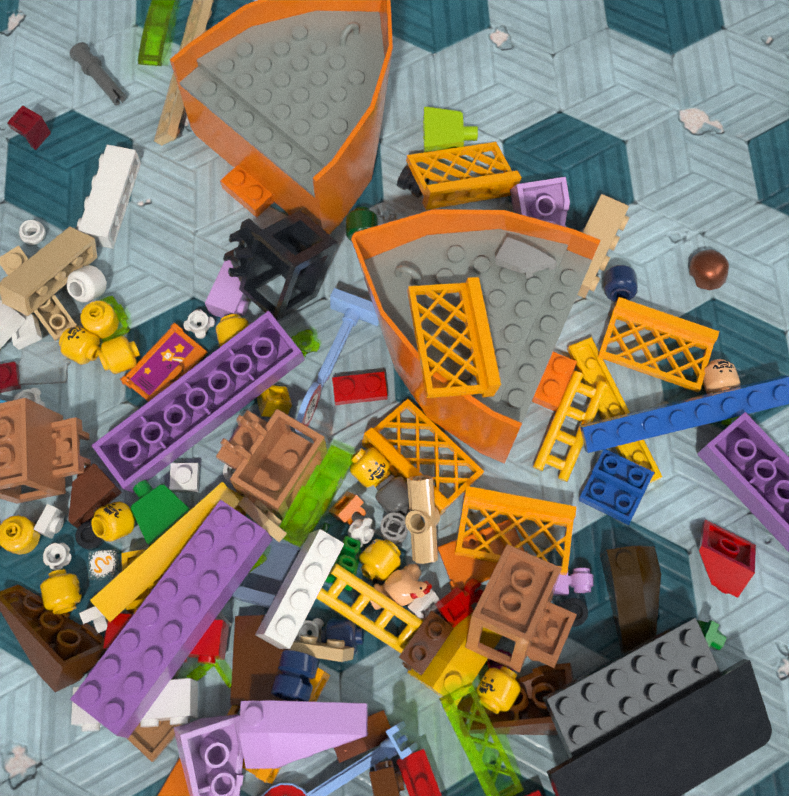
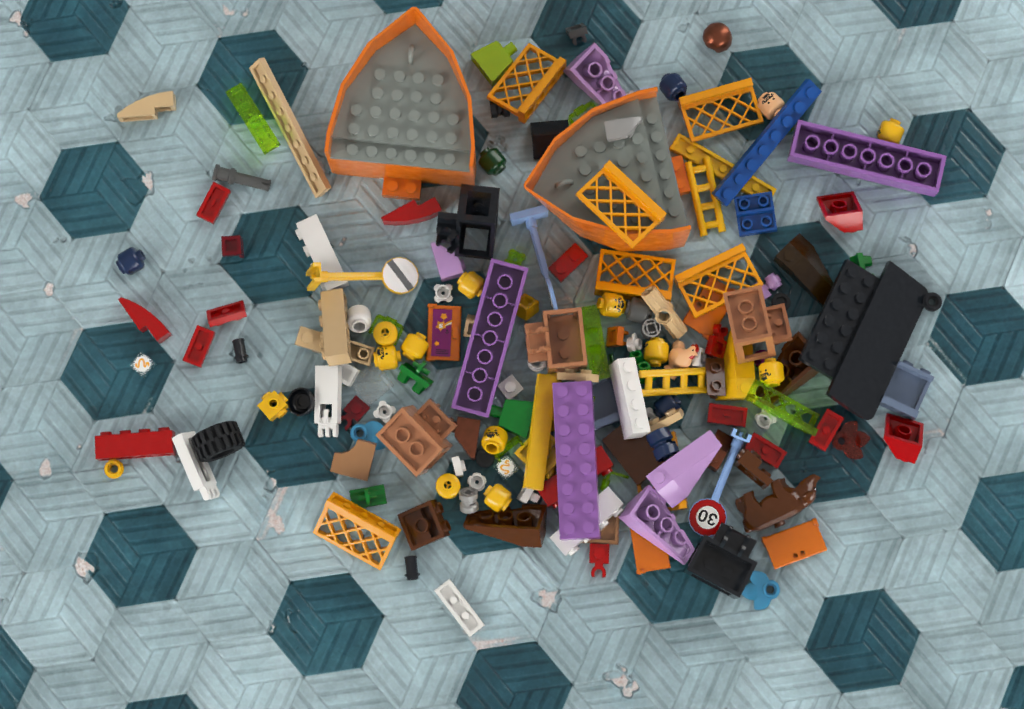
camera: 35 degrees left, 10 degrees up
white plate [19,220,46,245] -> none
tan brick [577,194,630,298] -> none
none -> red plate [196,182,231,225]
none -> piece [306,257,419,295]
none -> red slope [381,197,442,226]
none -> green hips [397,361,434,395]
none -> light grey wheel [459,487,479,514]
none -> clear neon green piece [494,435,524,463]
none -> dark grey tile [565,23,588,46]
none -> red plate [589,543,610,578]
none -> red plate [707,403,748,428]
none -> white plate [755,408,777,429]
none -> black plate [923,292,942,312]

